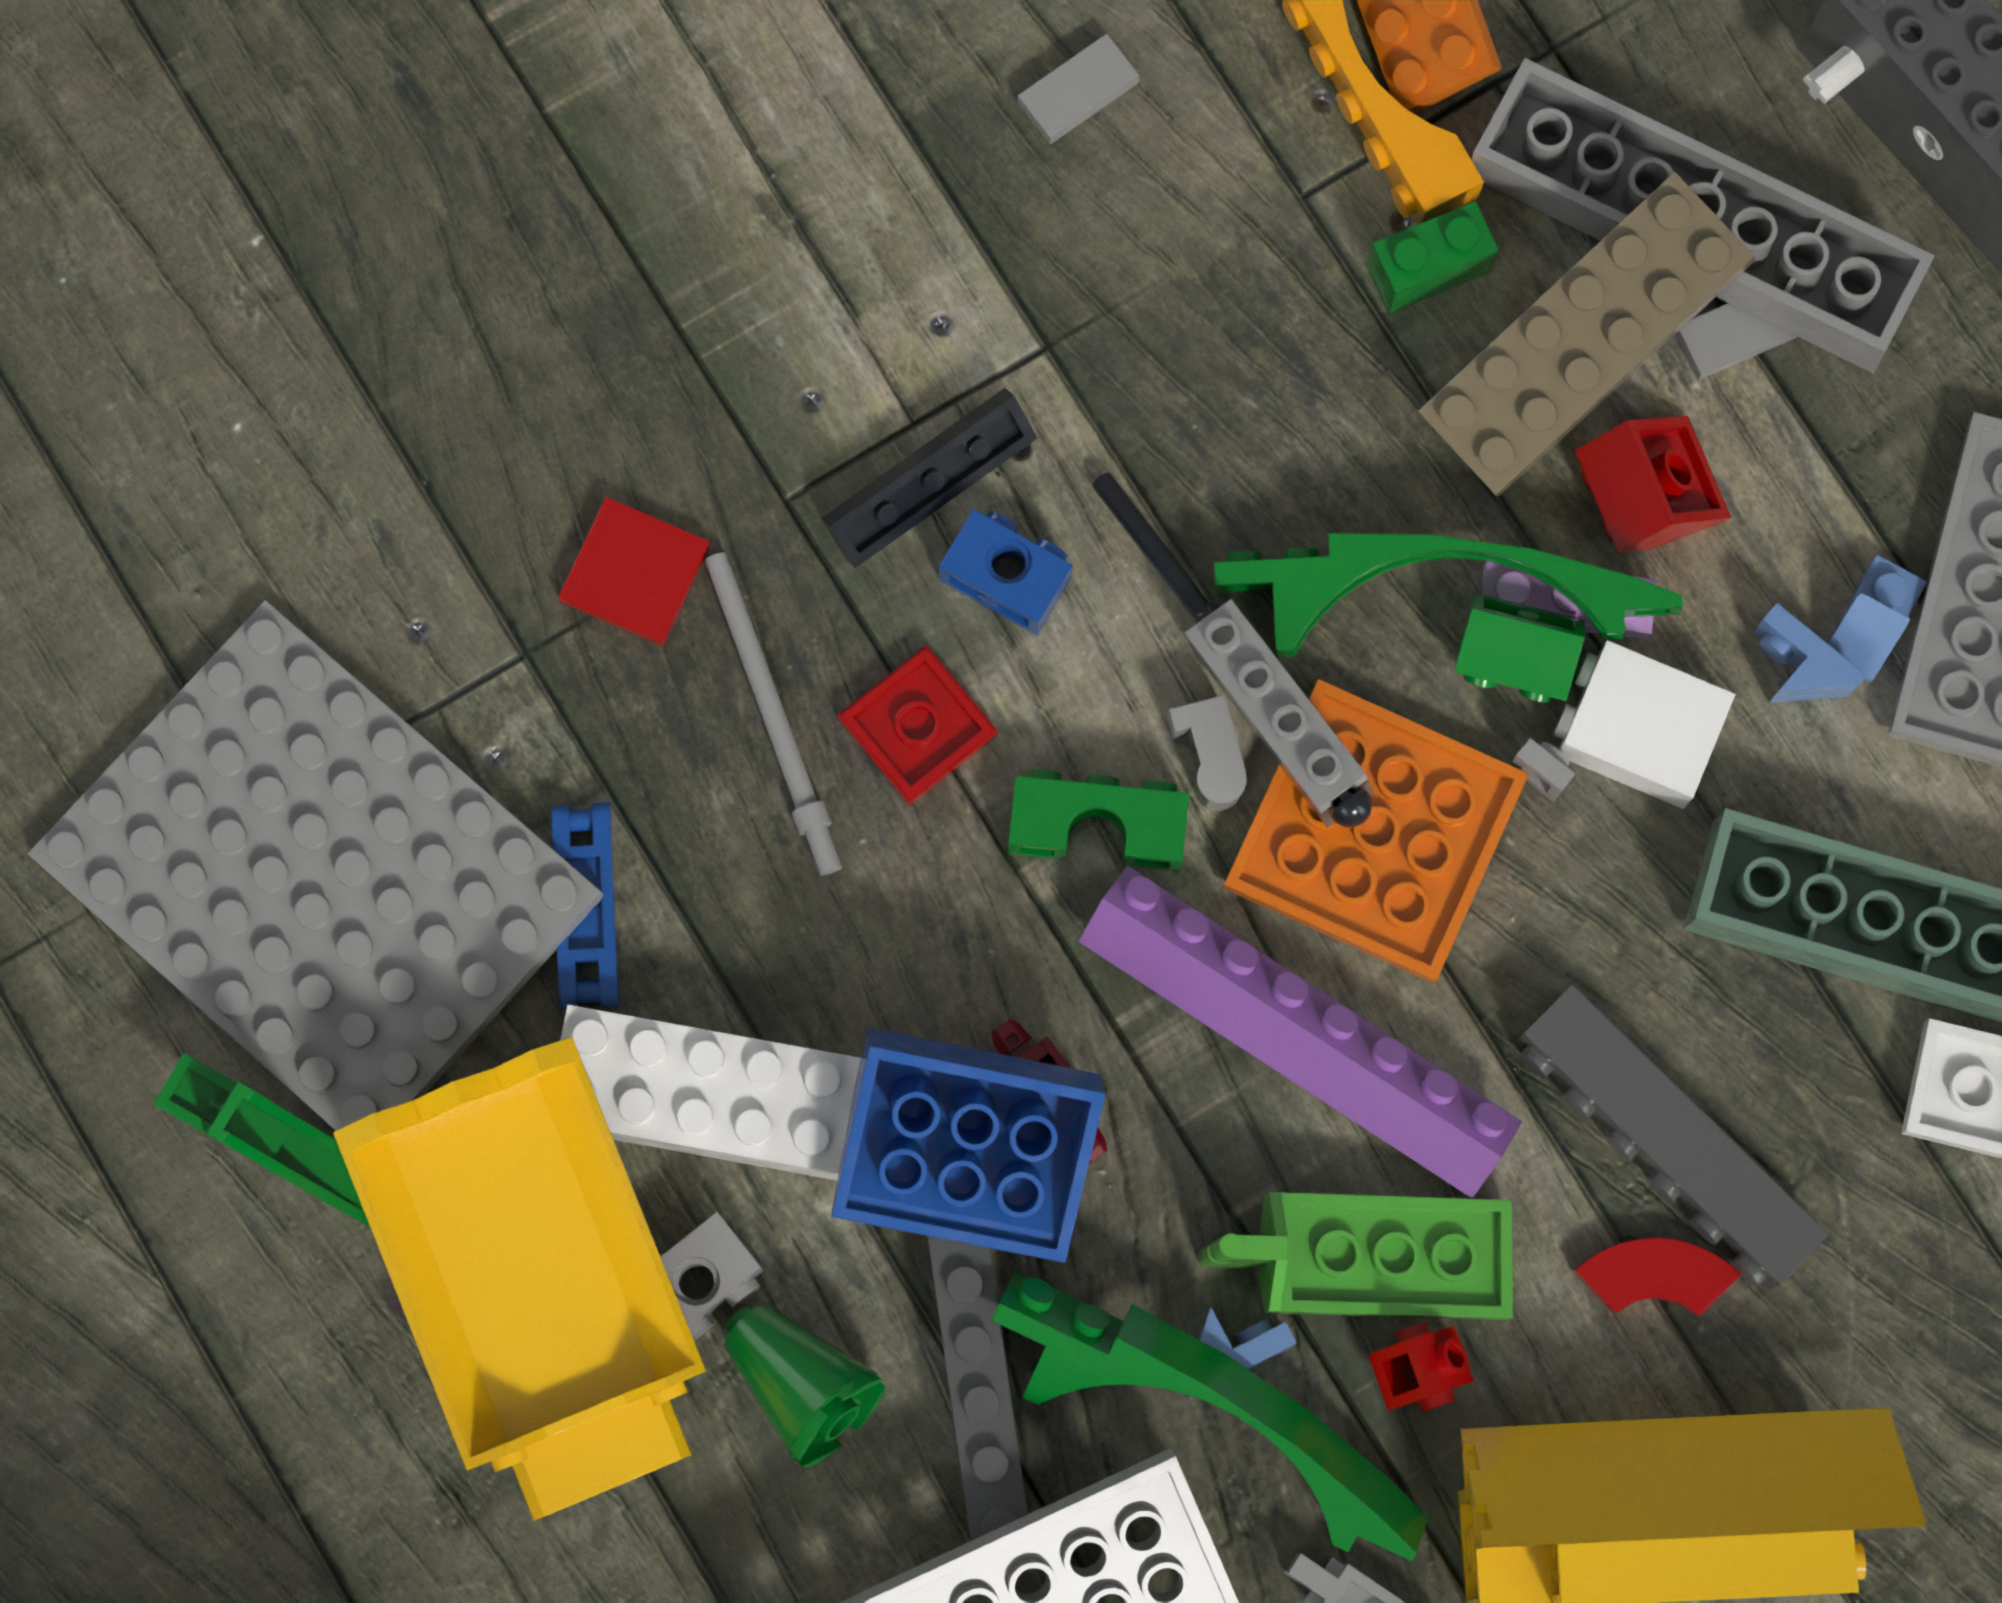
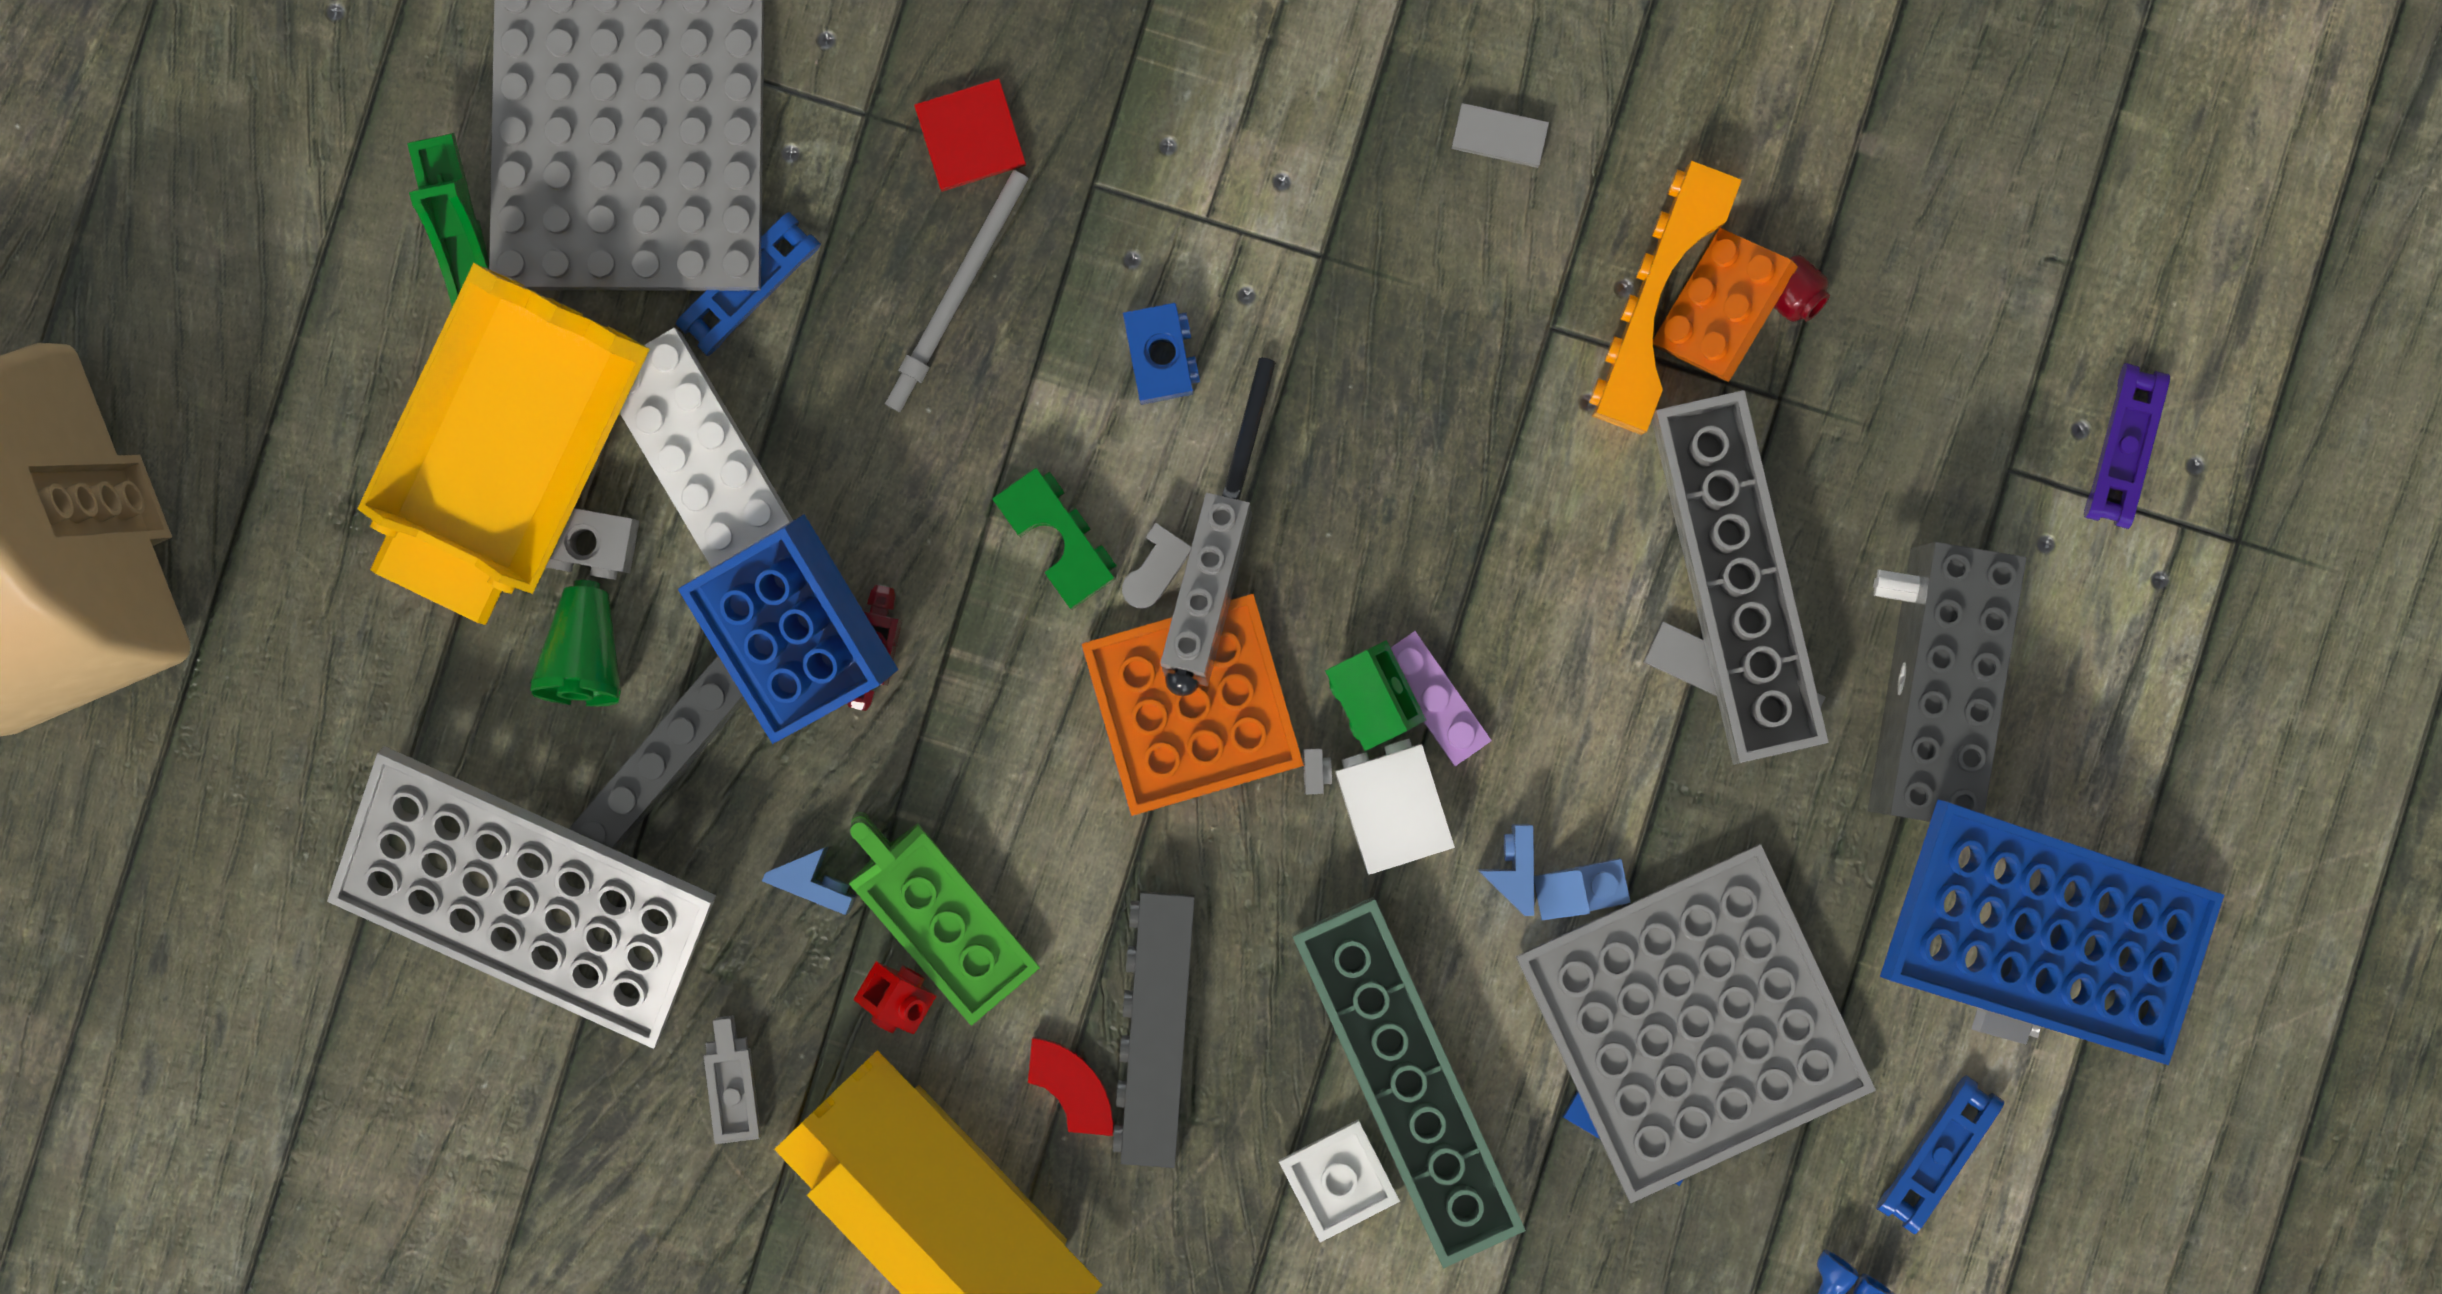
camera: 50 degrees right, 10 degrees up
black plate [821,388,1038,568] -> none
red tile [837,645,998,806] -> none
green slope [992,1270,1428,1561] -> none
medium lavender brick [1078,866,1522,1198] -> none
green slope [1214,533,1683,658] -> none
green brick [1366,201,1499,314] -> none
dark tan brick [1418,172,1754,497] -> none
red slope [1575,416,1732,554] -> none

